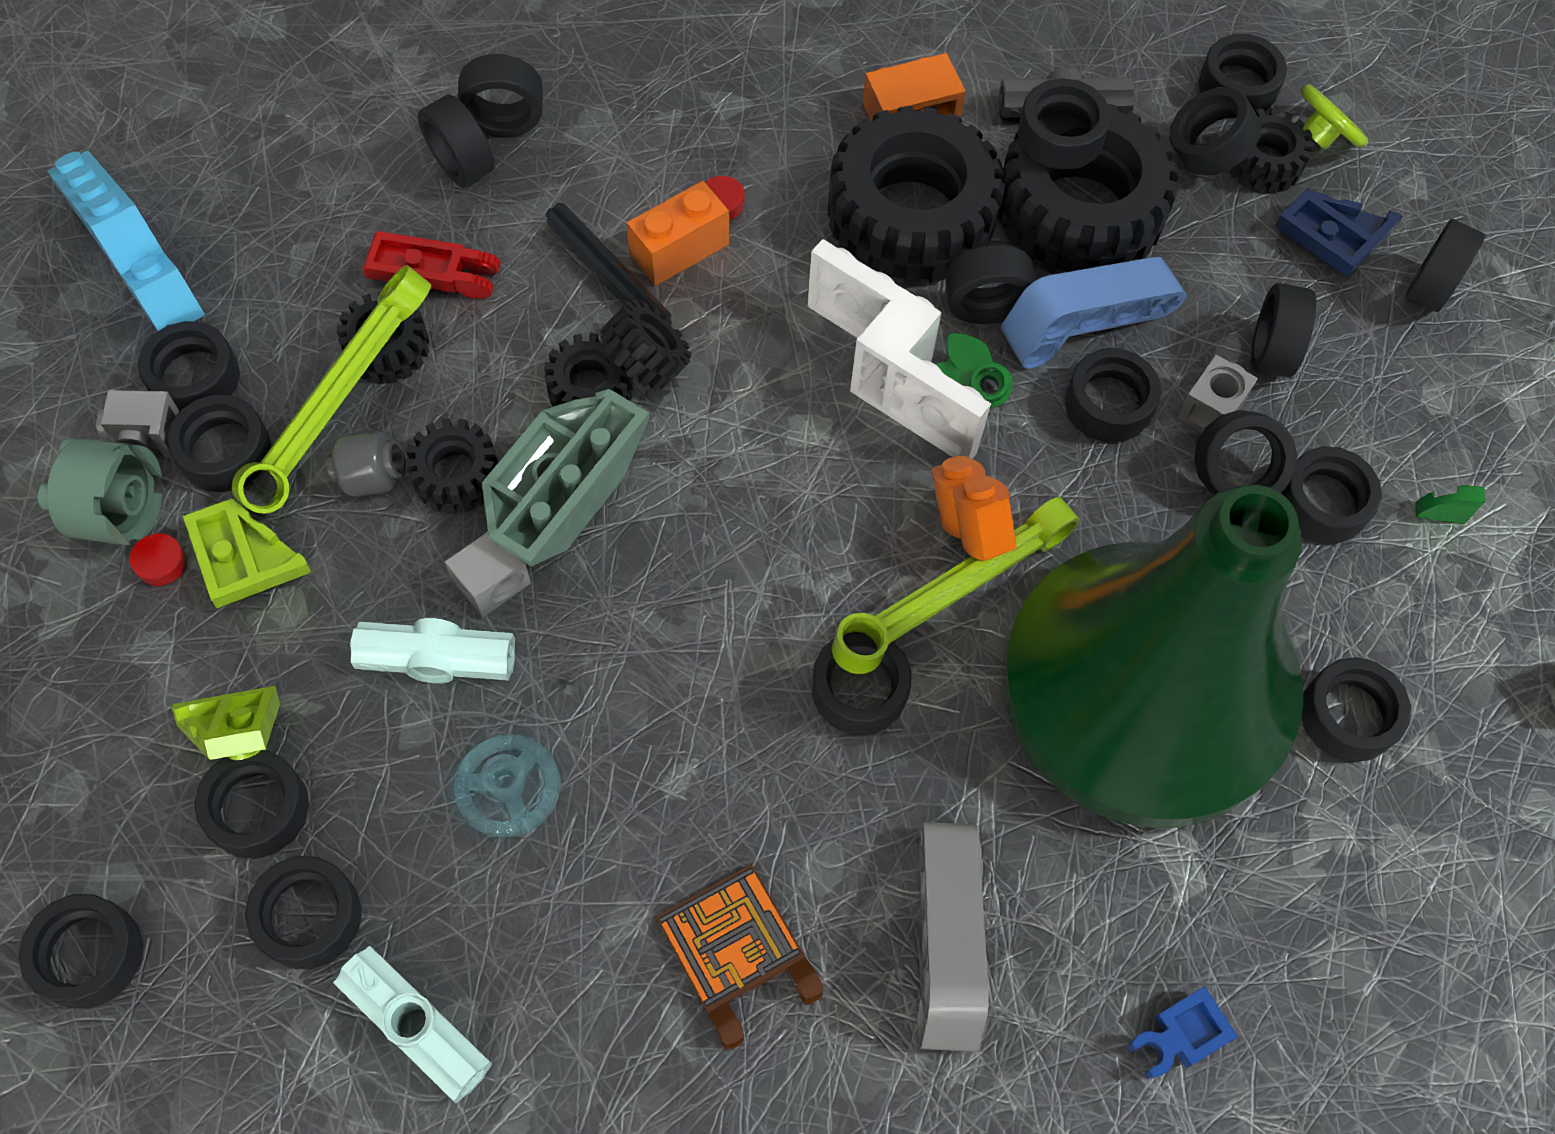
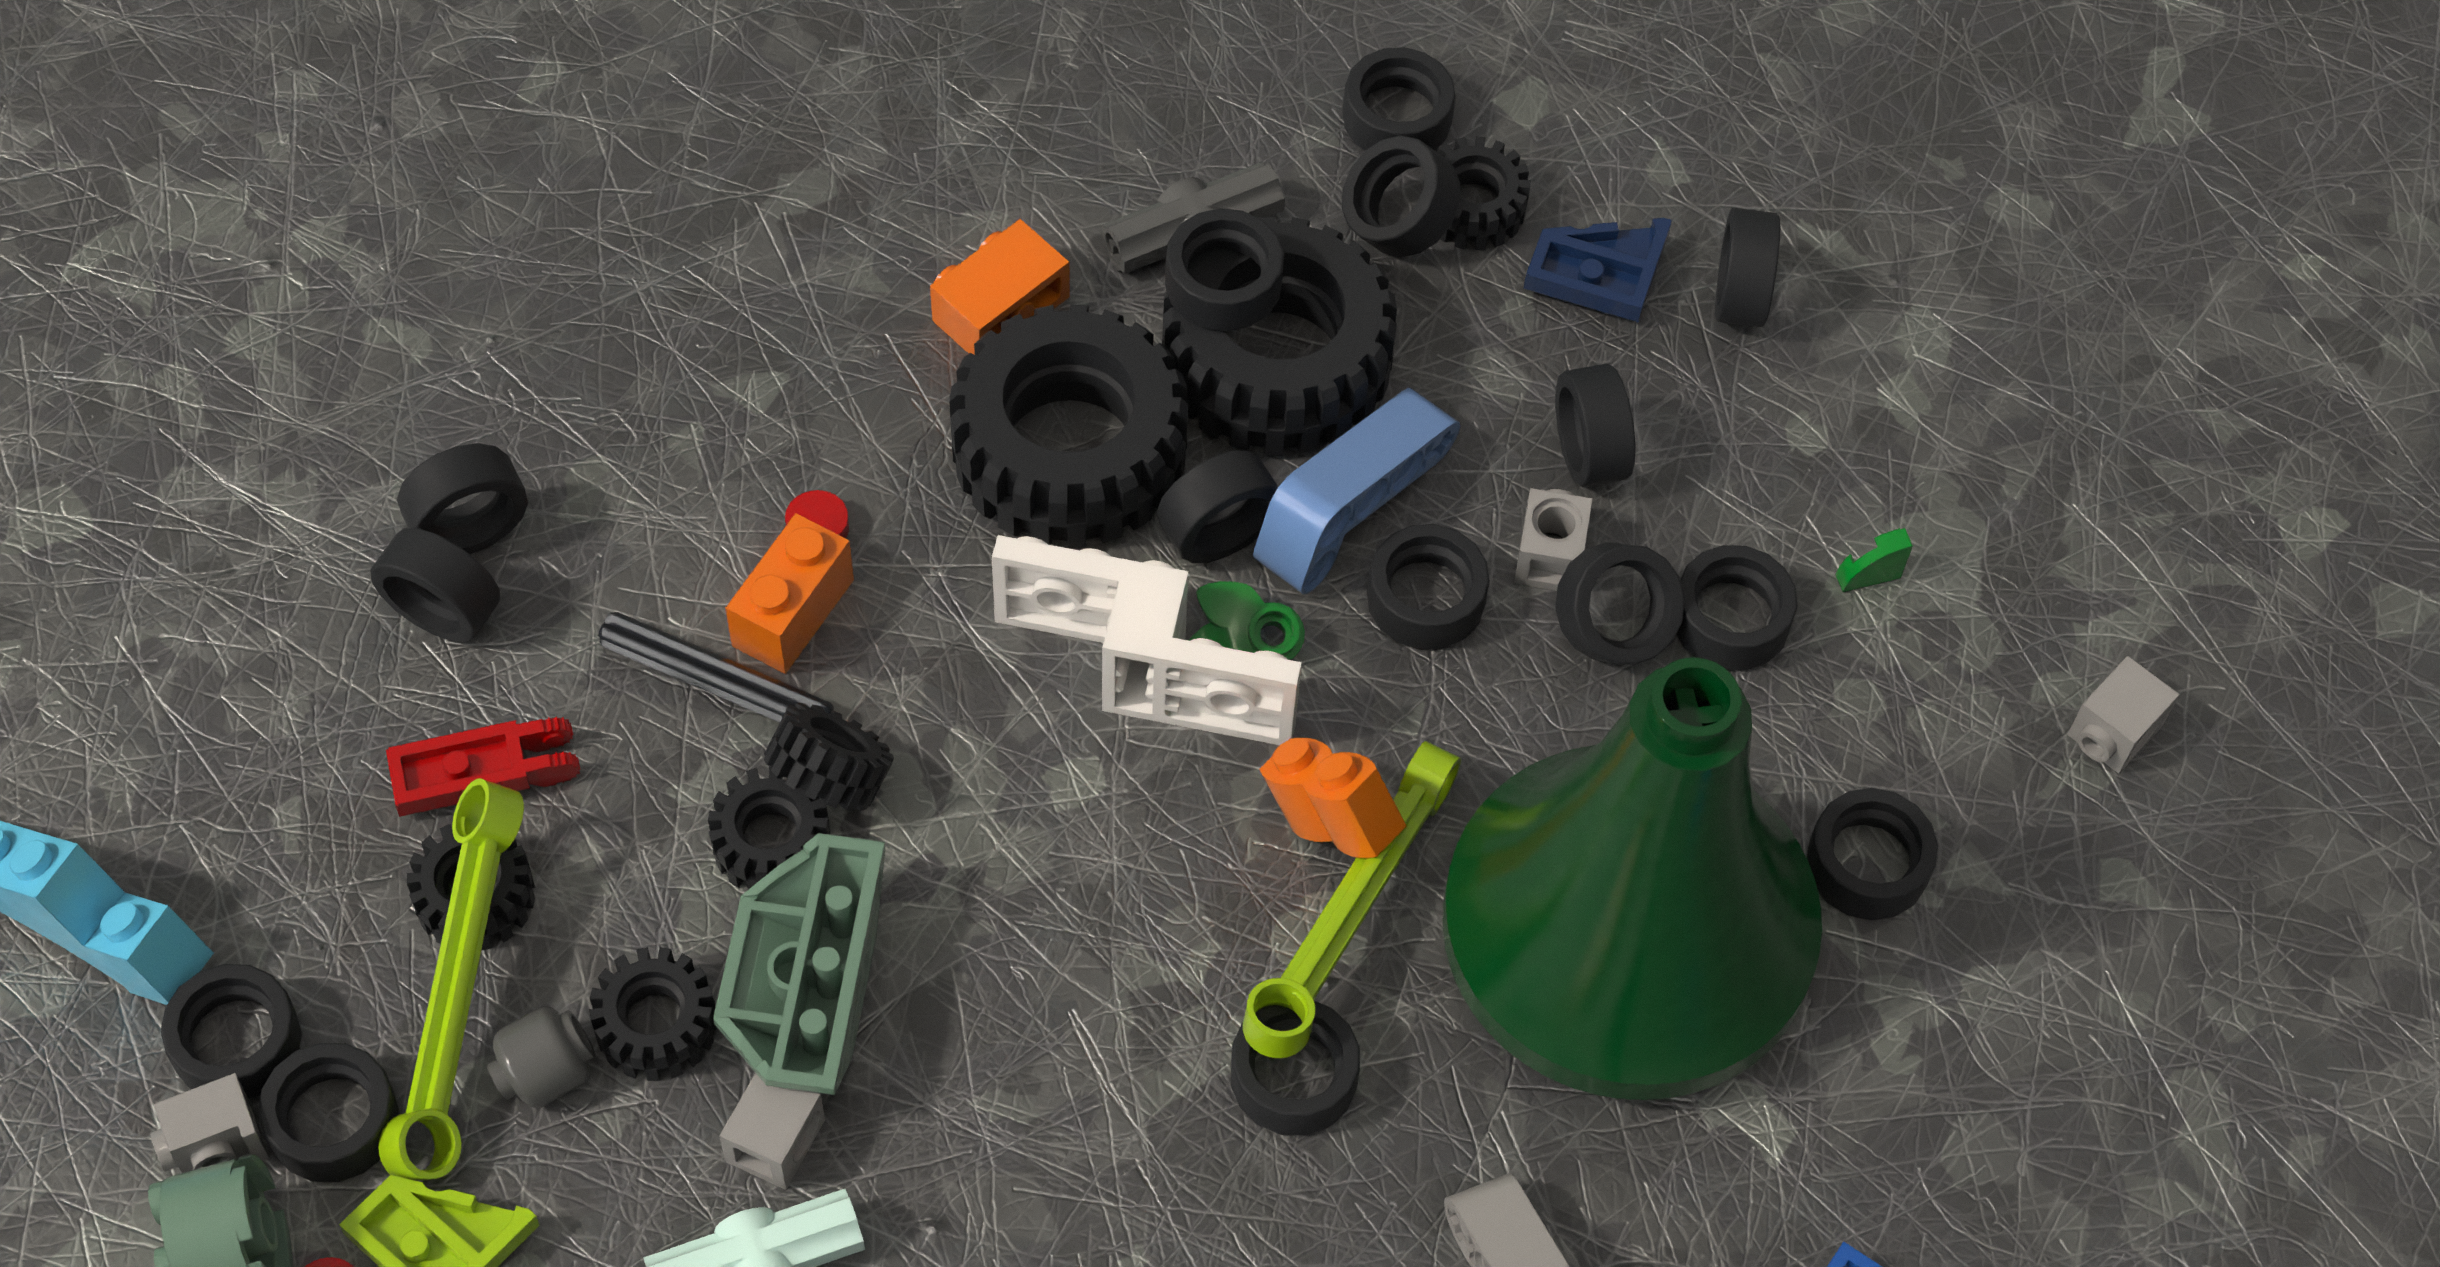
camera: 25 degrees left, 5 degrees down
lime piece [1301,84,1369,150] -> none

